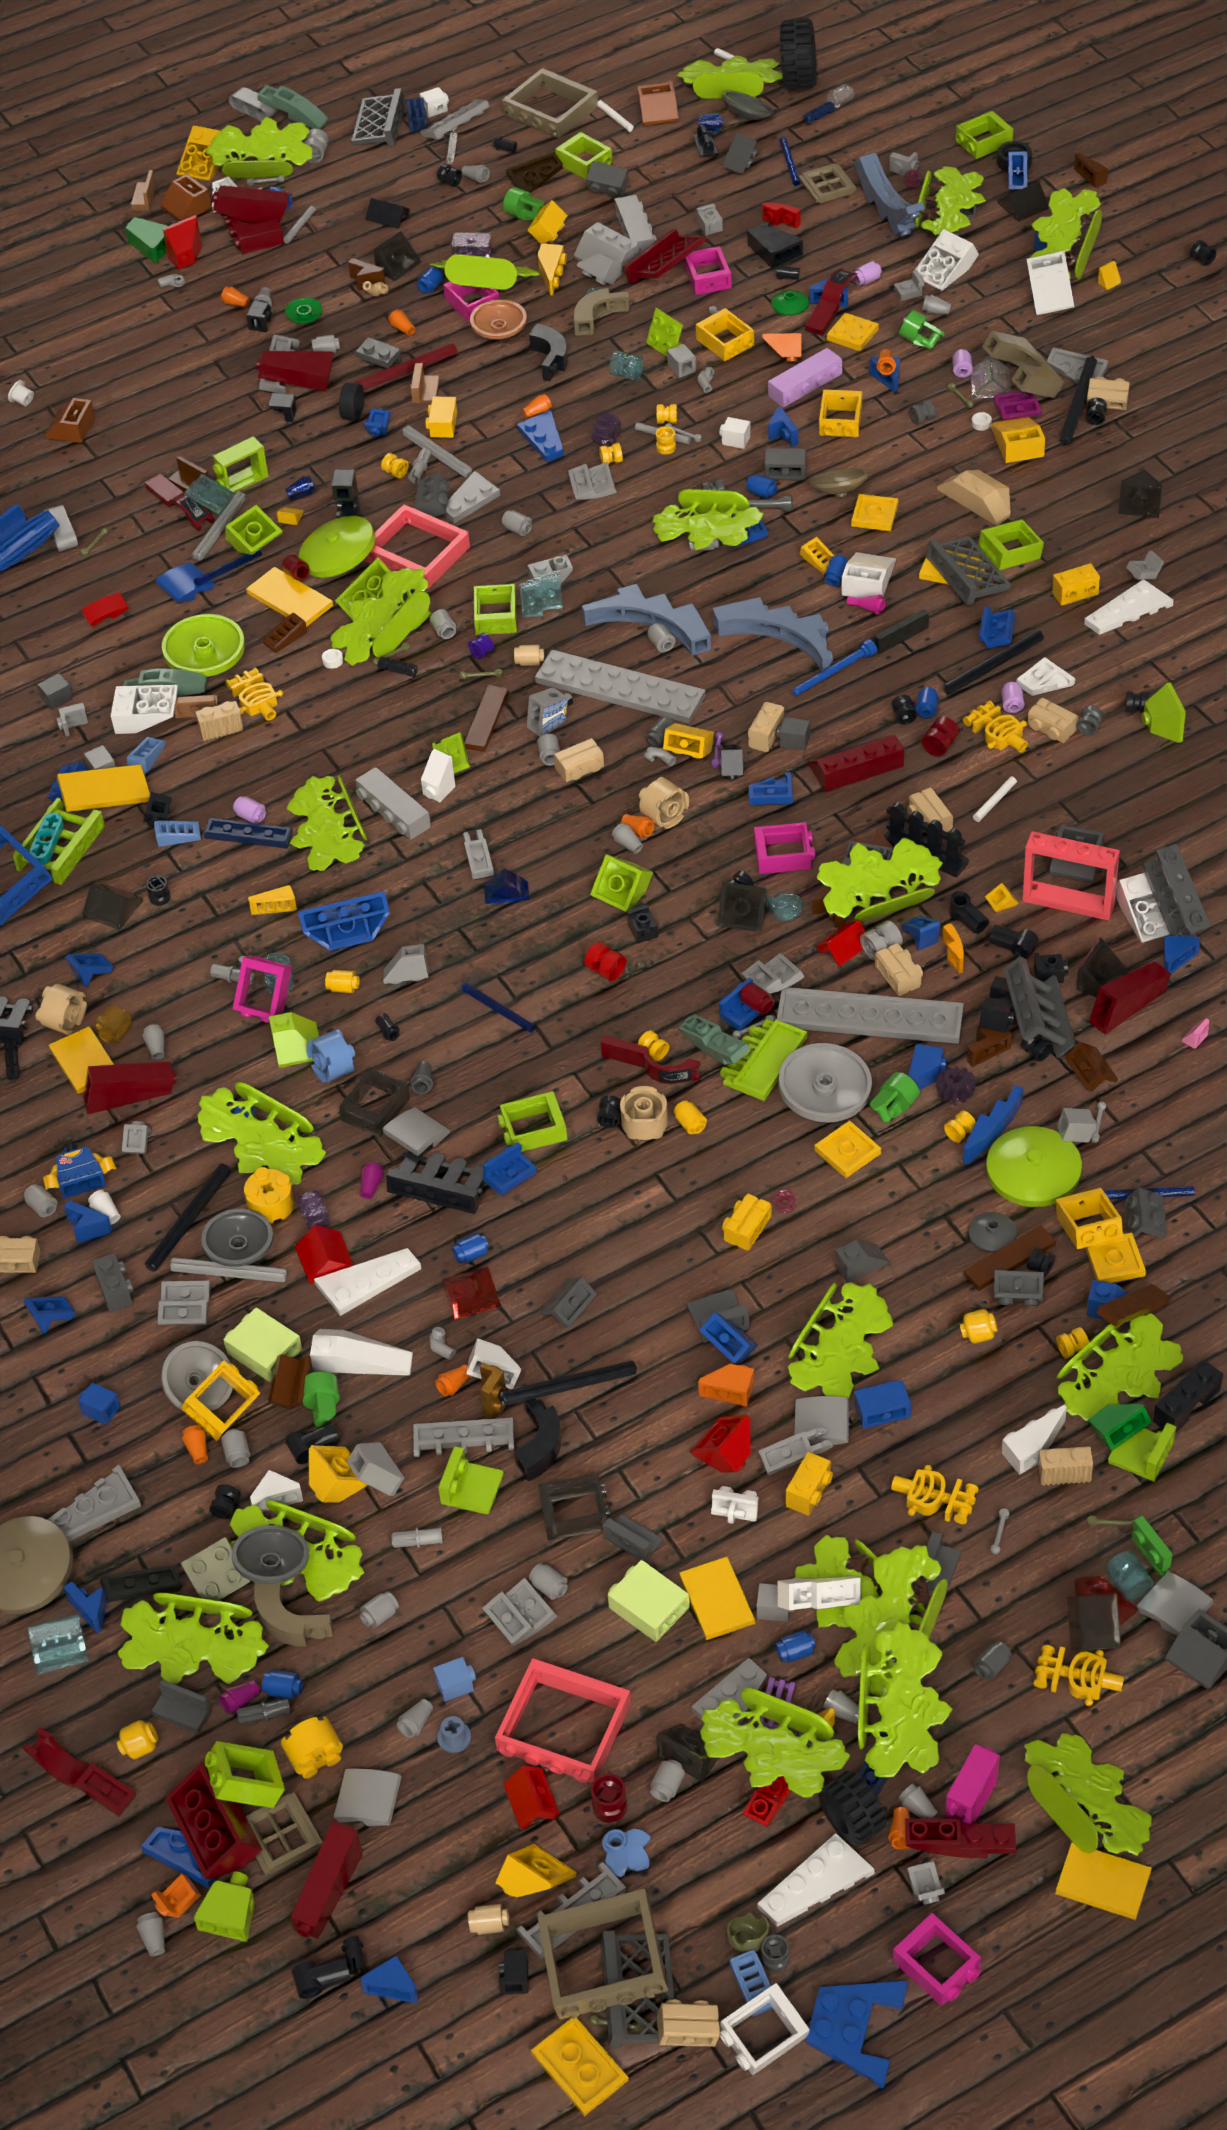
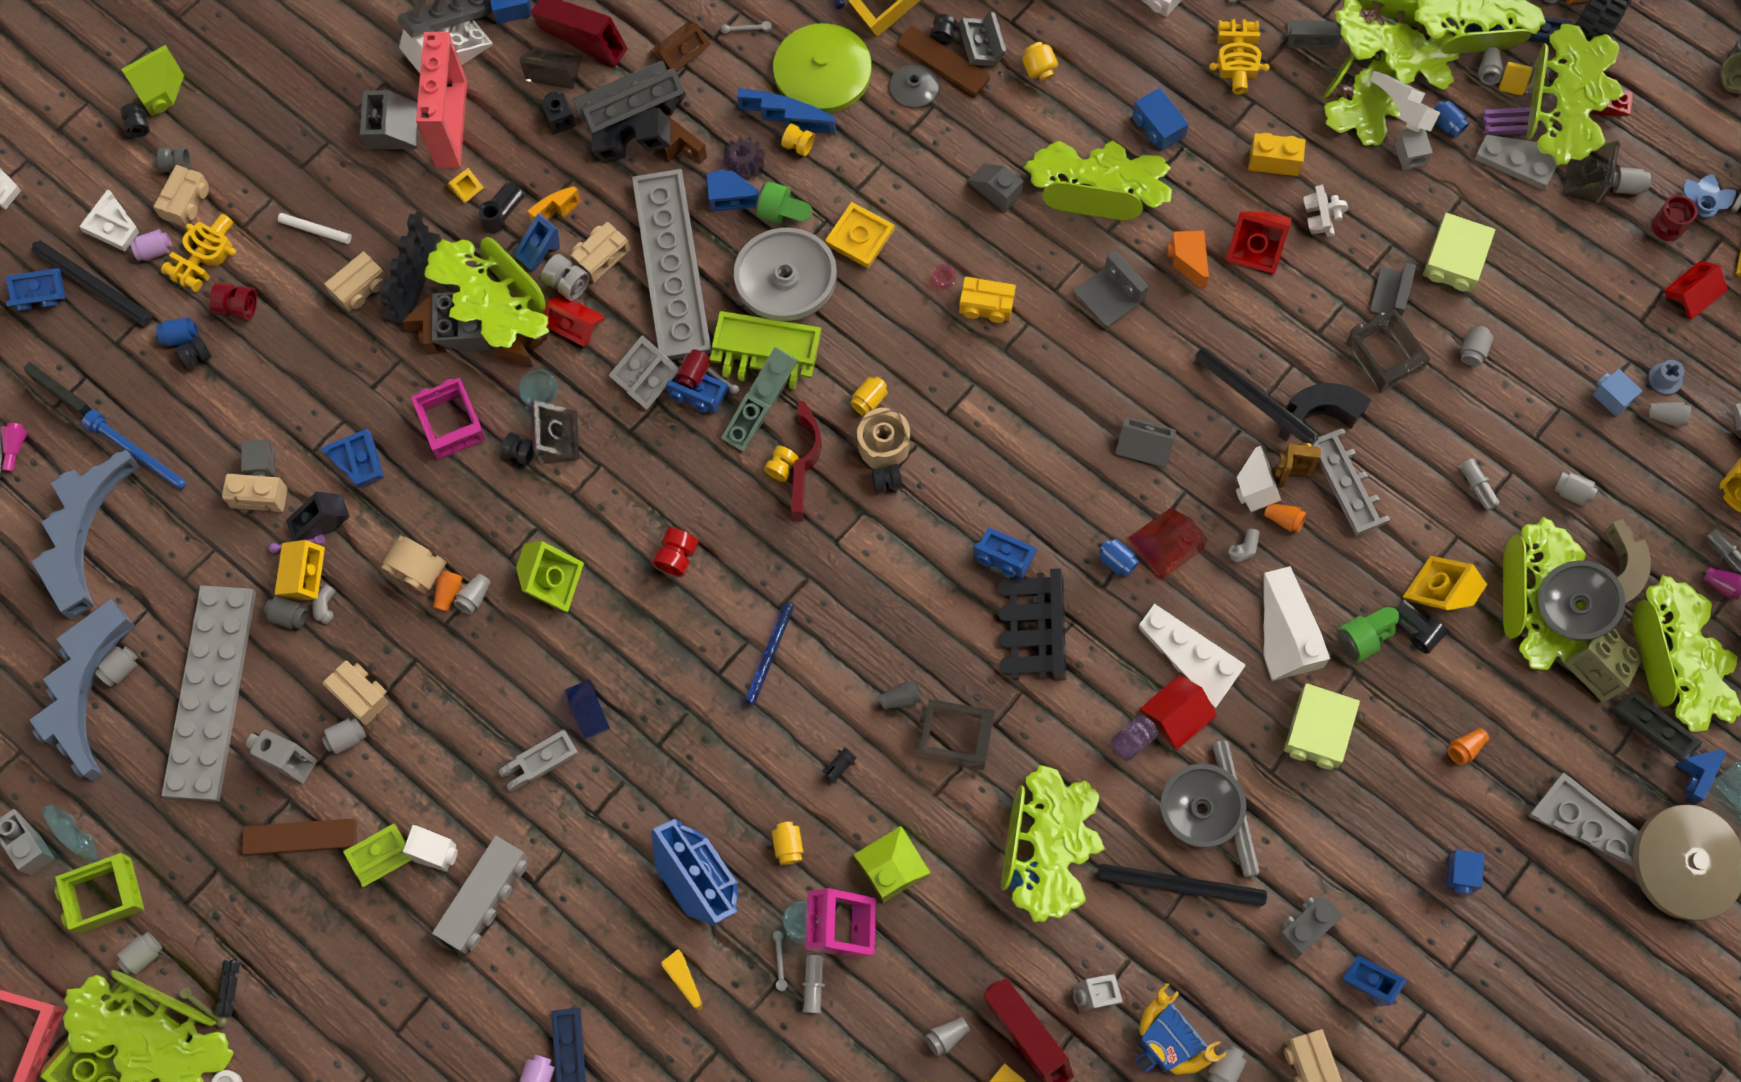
camera: 110 degrees left, 20 degrees up
blue slope [64,1200,112,1242] -> none
white cone [88,1190,121,1224] -> none
light grey slope [158,1281,211,1326] -> none
light grey dish [161,1341,233,1412] -> none
yellow window [181,1360,260,1441] -> none
black wheel [209,1484,241,1519] -> none
light grey brick [221,1429,250,1468] -> none
yellow brick [244,1167,294,1224] -> none
white slope [250,1470,303,1512] -> none
blue brick [262,1670,303,1700] -> none
reddish brown panel [268,1354,311,1409] -> none
lime plant [286,775,368,871] -> none
medium blue brick [306,1029,355,1083] -> none
light grey slope [347,1442,404,1496] -> none
magenta cone [359,1163,384,1199] -> none
light grey slope [383,944,429,984] -> none
light grey slope [383,1108,450,1156] -> none
lime bracket [438,1446,504,1515] -> none
olive hinge [459,669,503,680] -> none
dark purple wheel [468,633,494,659] -> none
light grey slope [482,1578,557,1646] -> none
coral window [495,1658,631,1783] -> none
lime window [497,1091,567,1152] -> none
tan brick [514,645,544,666] -> none
black brick [627,904,658,944] -> none
yellow tile [679,1557,755,1640] -> none
blue slope [699,1312,758,1364] -> none
white wing [757,1833,875,1927] -> none
light grey hinge [759,1426,833,1476] -> none
light grey slope [795,1396,849,1445] -> none
dark red slope [808,735,904,792] -> none
black piece [989,925,1038,959] -> none
light grey brick [1057,1108,1097,1143] -> none

